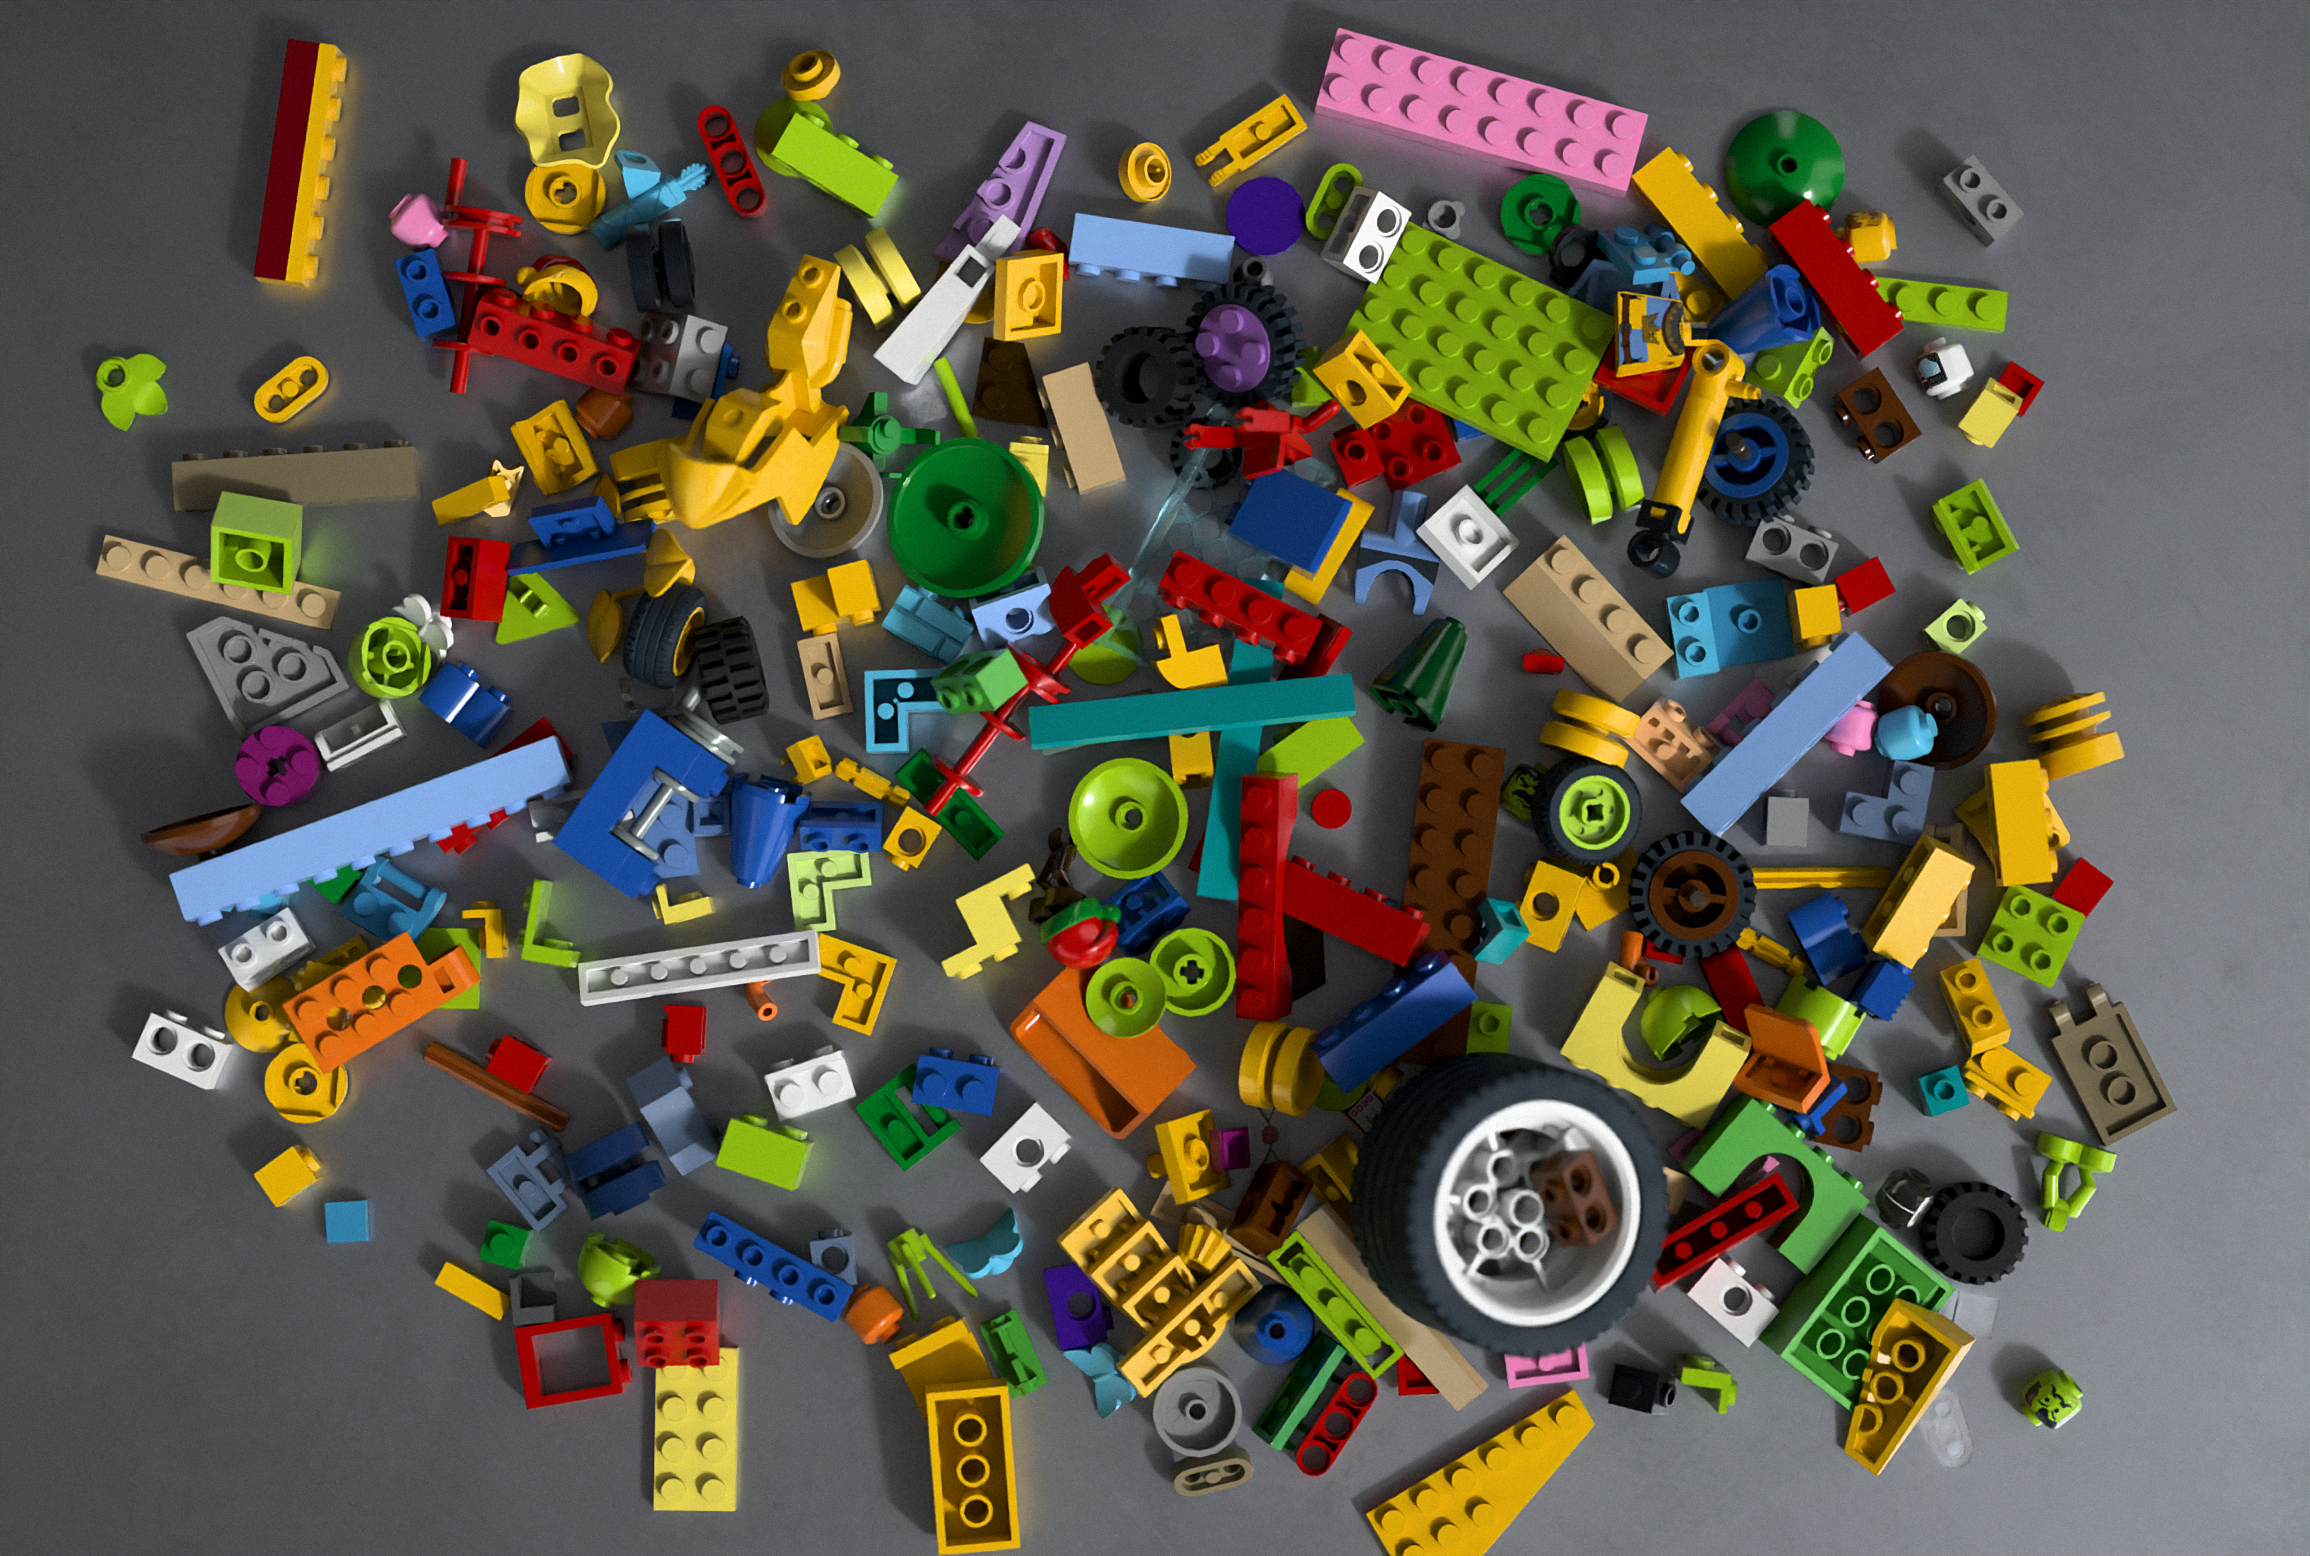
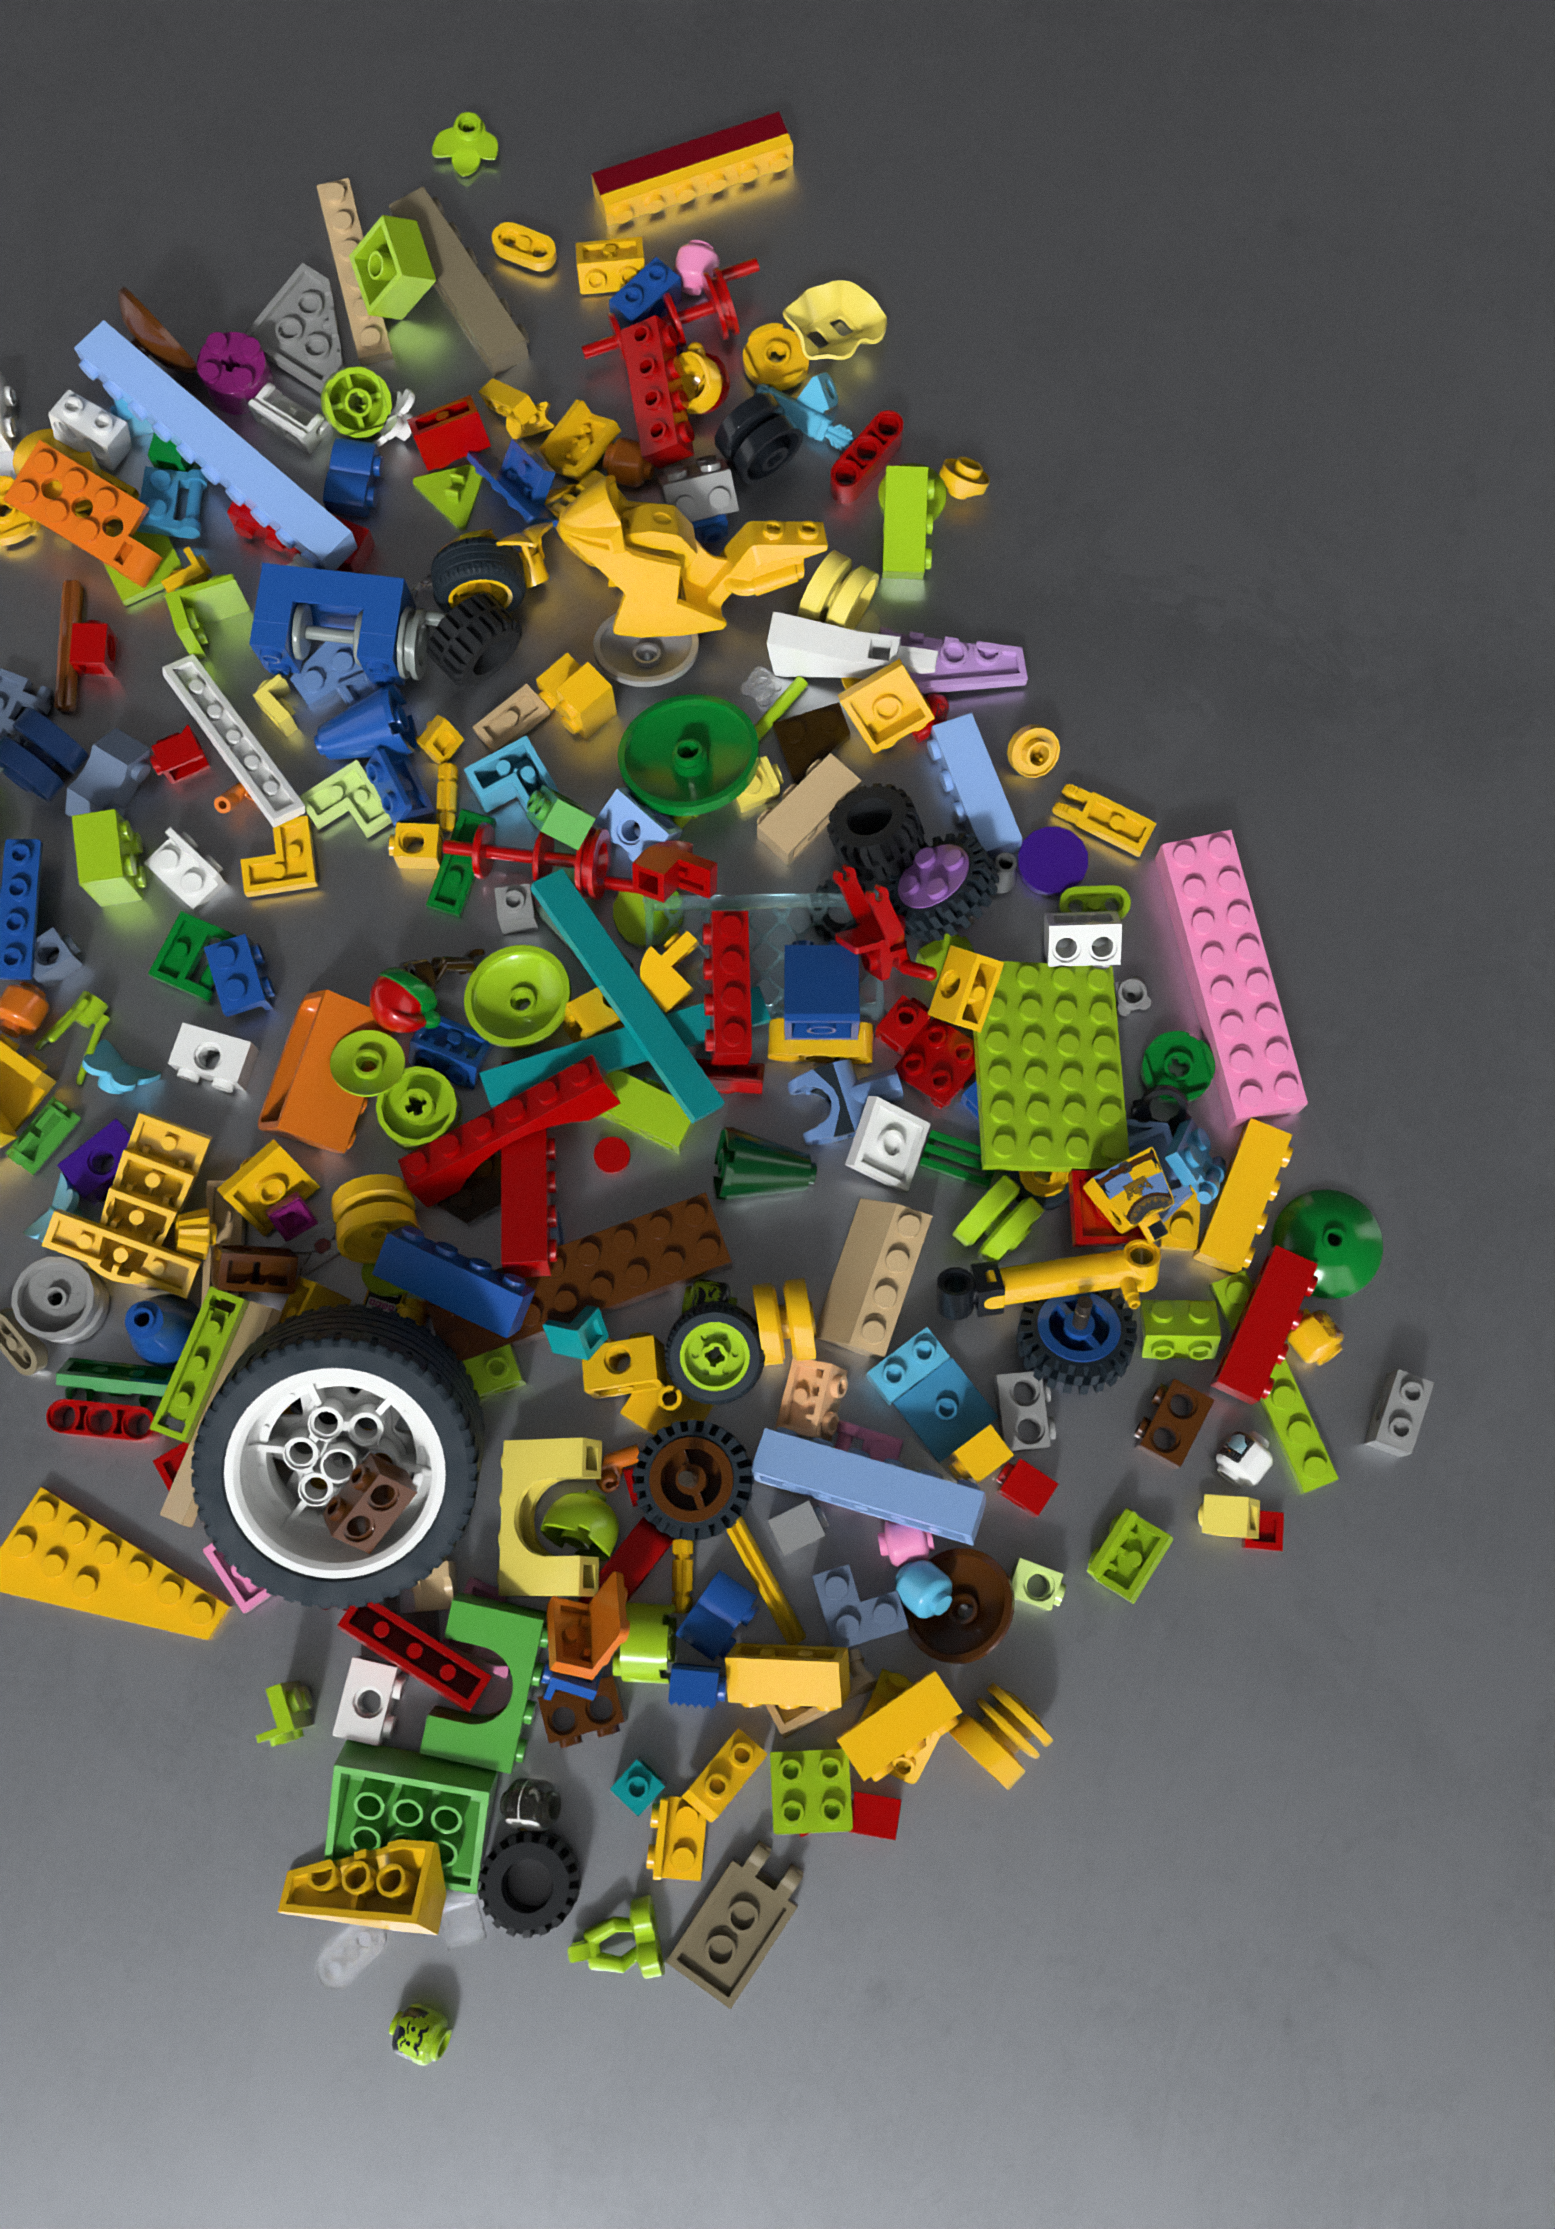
camera: 60 degrees right, 10 degrees down
green piece [839,392,941,478] -> none
medium azure brick [881,584,976,667] -> none
light yellow bracket [941,863,1037,980] -> none
red tile [1520,648,1565,675] -> none
black bracket [1608,1364,1677,1415] -> none
blue cone [1707,264,1821,355] -> none
none -> light grey brick [494,883,539,935]
none -> yellow bracket [576,237,645,295]

